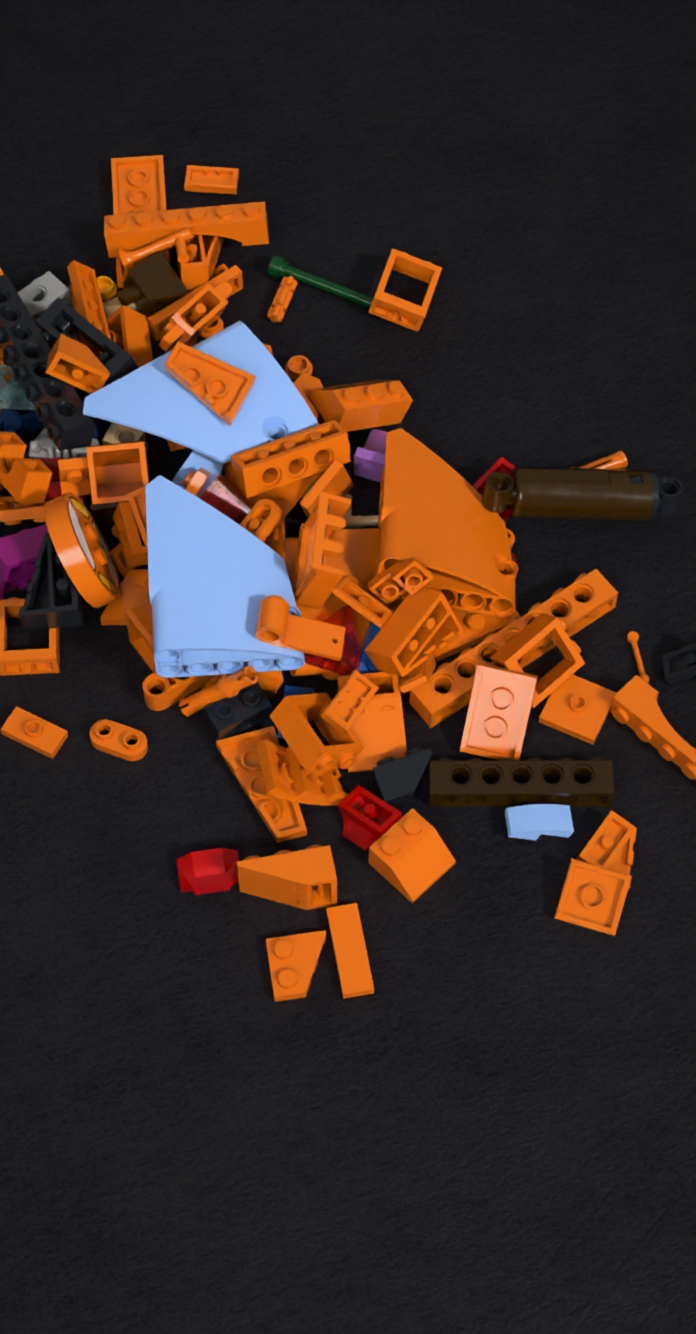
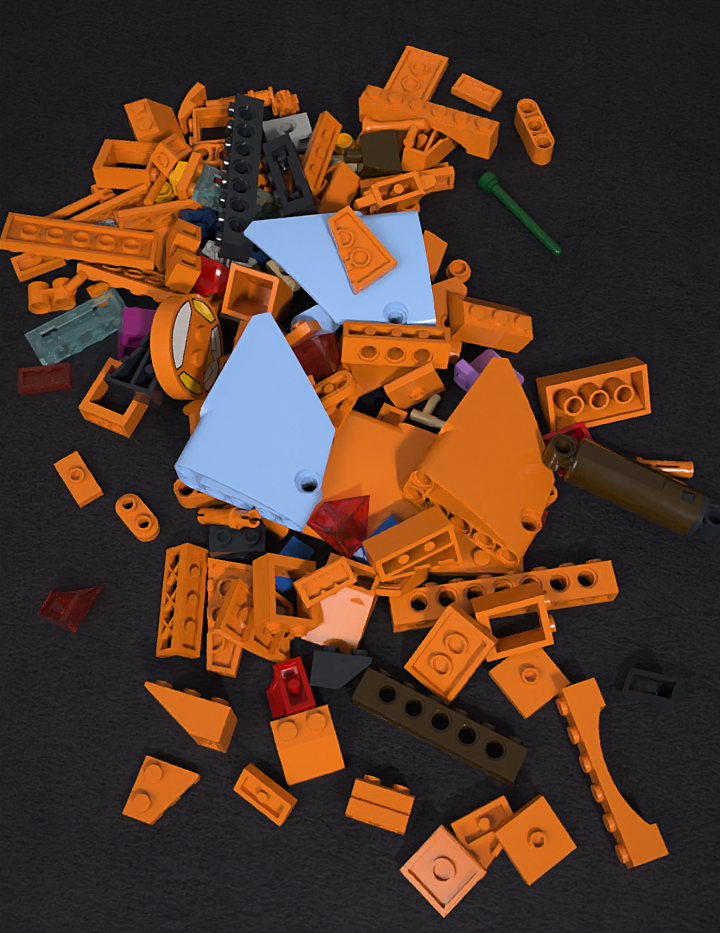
camera: 30 degrees right, 5 degrees up
orange slope [45,333,110,394] -> none
orange bracket [58,457,91,498] -> none
red slope [176,848,239,895] -> none
orange door [255,595,346,661] -> none
orange axle [267,276,298,323] -> none
orange window [293,491,352,609] -> none
orange tile [326,903,374,999] -> none
orange slope [332,574,397,628] -> none
orange slope [367,557,434,606] -> none
orange window [368,248,442,332] -> none
light blue slope [504,804,574,841] -> none
orange hinge [627,631,650,683] -> none
none -> clear red slope [37,585,104,633]
none -> orange fence [156,543,209,659]
none -> orange plate [233,763,297,826]
none -> orange gear [271,90,300,118]
none -> orange brick [345,775,415,835]
none -> orange plate [492,794,577,885]
none -> orange beam [514,99,554,165]
none -> orange slope [536,356,651,433]

